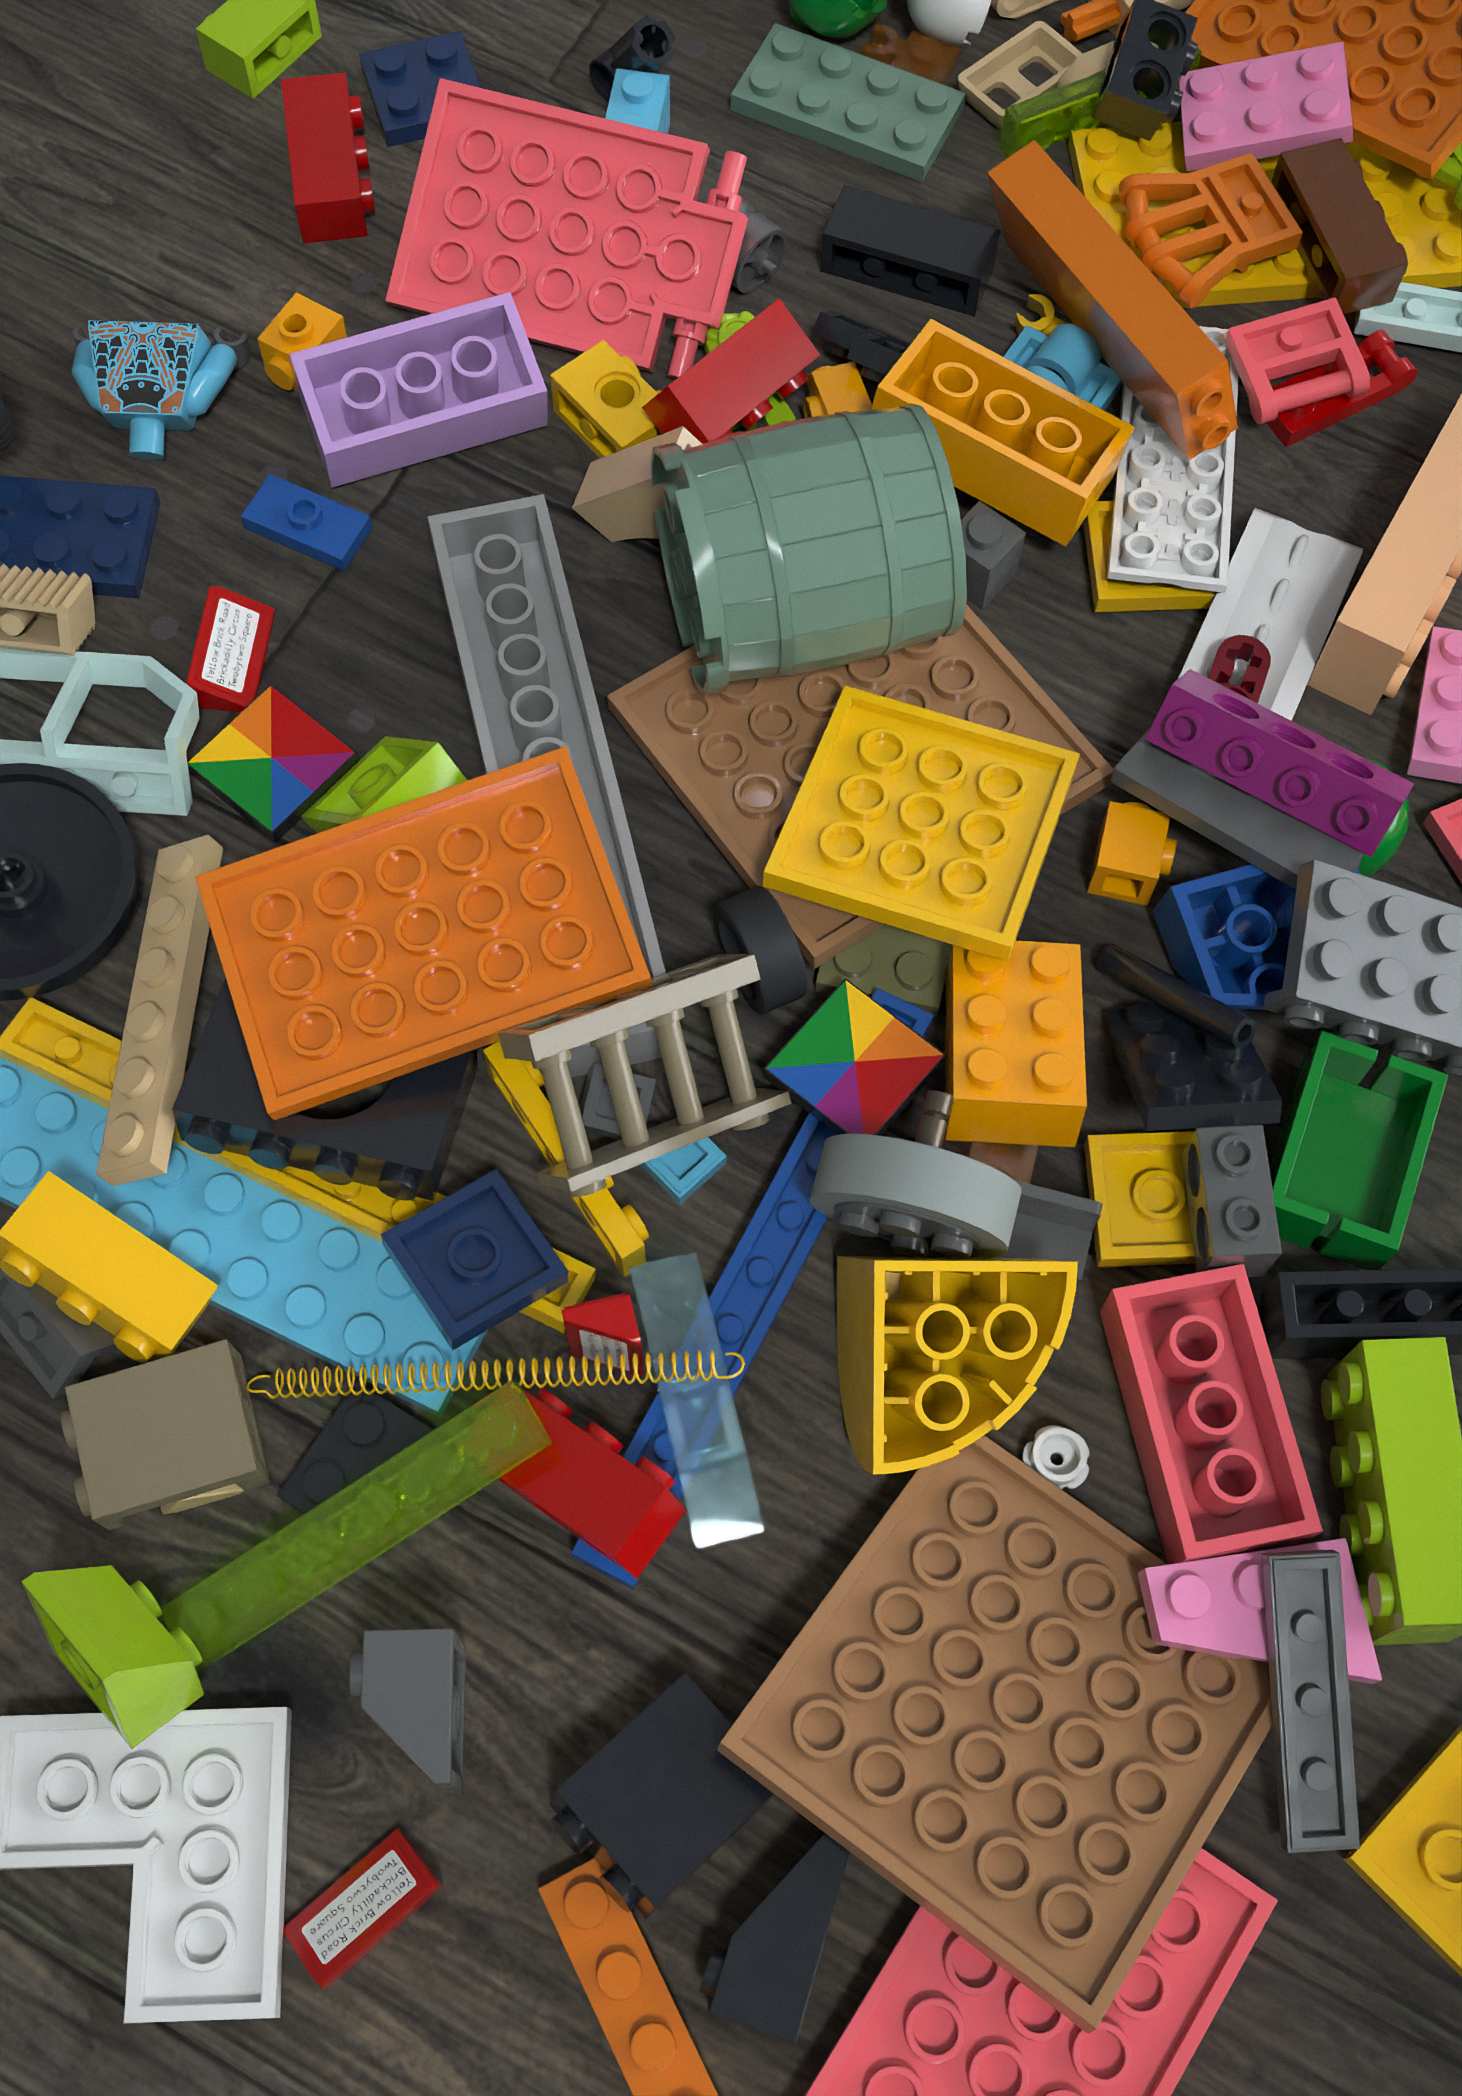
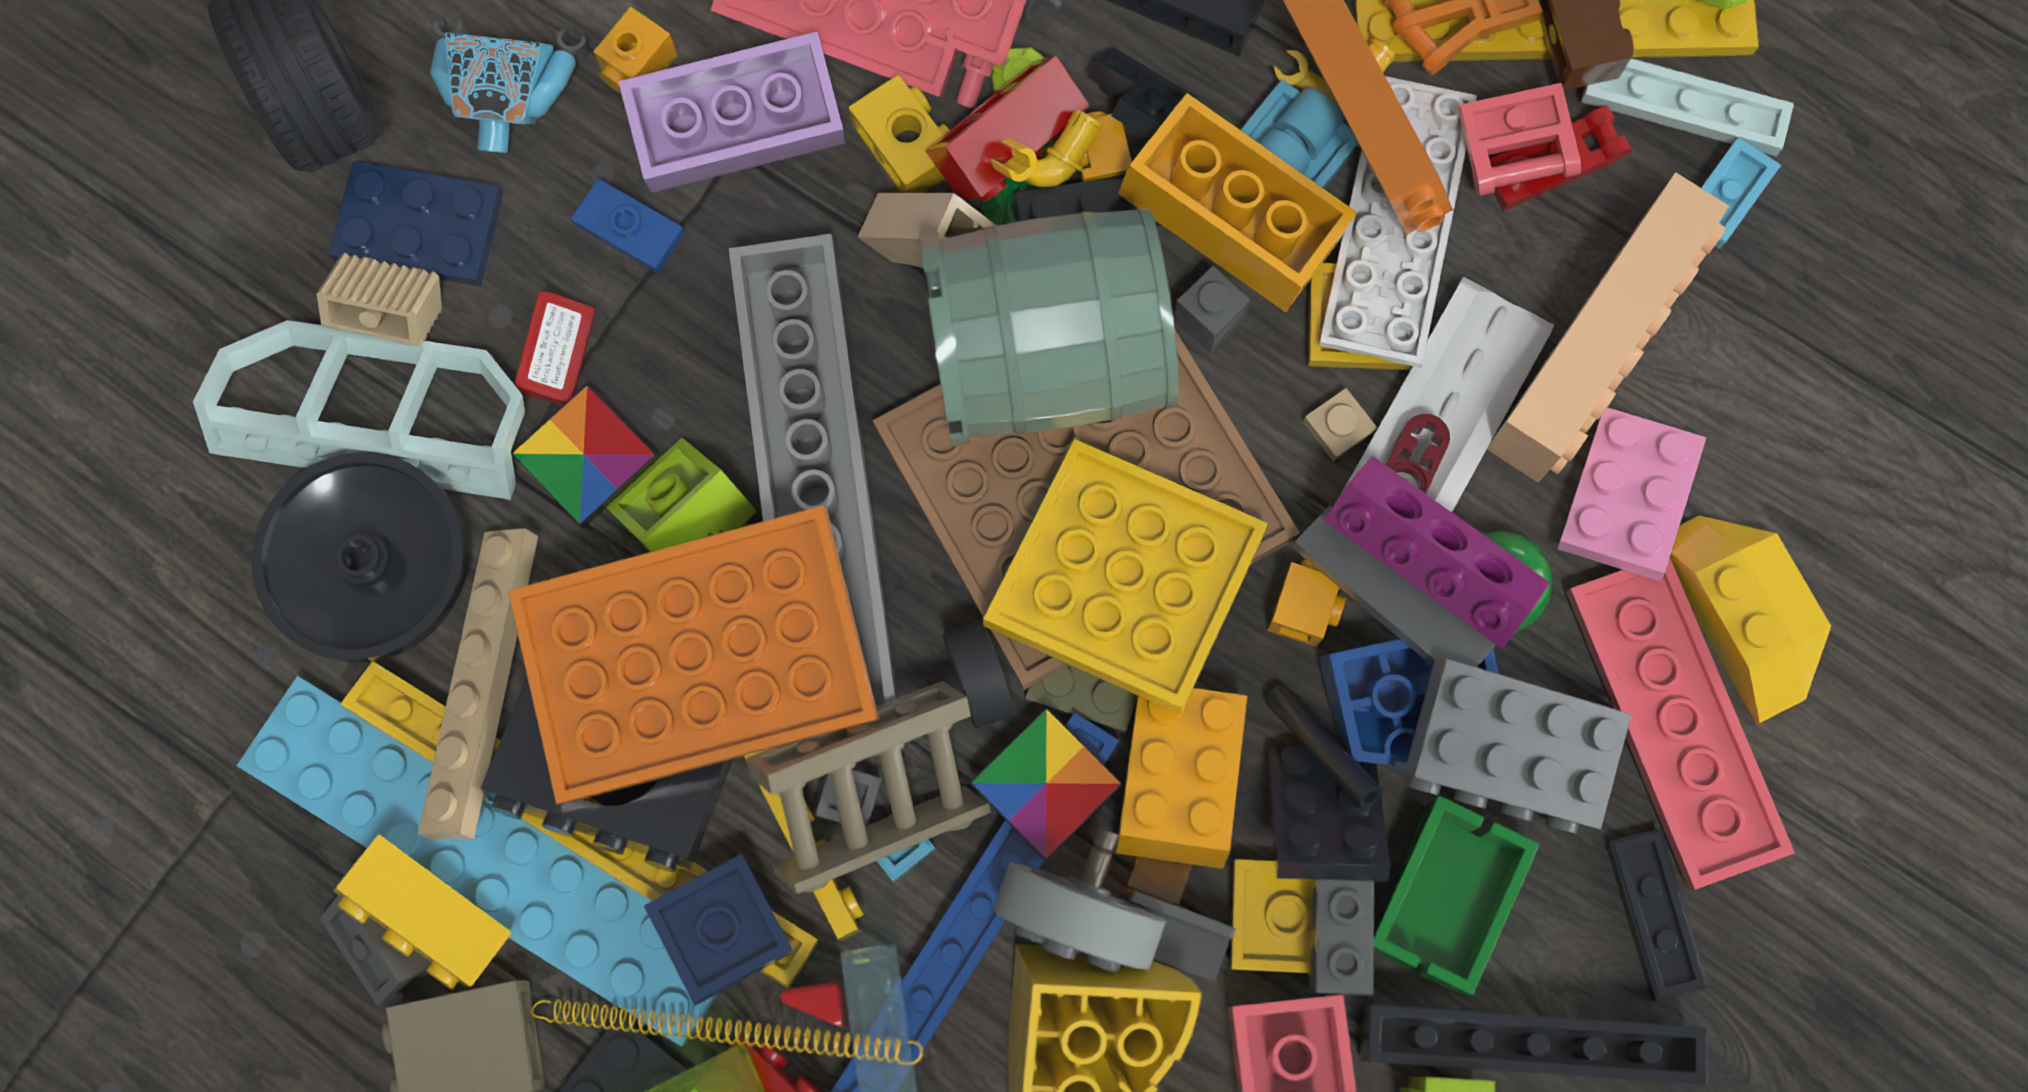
camera: 10 degrees right, 10 degrees up
none -> yellow piece [991,108,1103,187]
none -> tan plate [1303,388,1377,462]

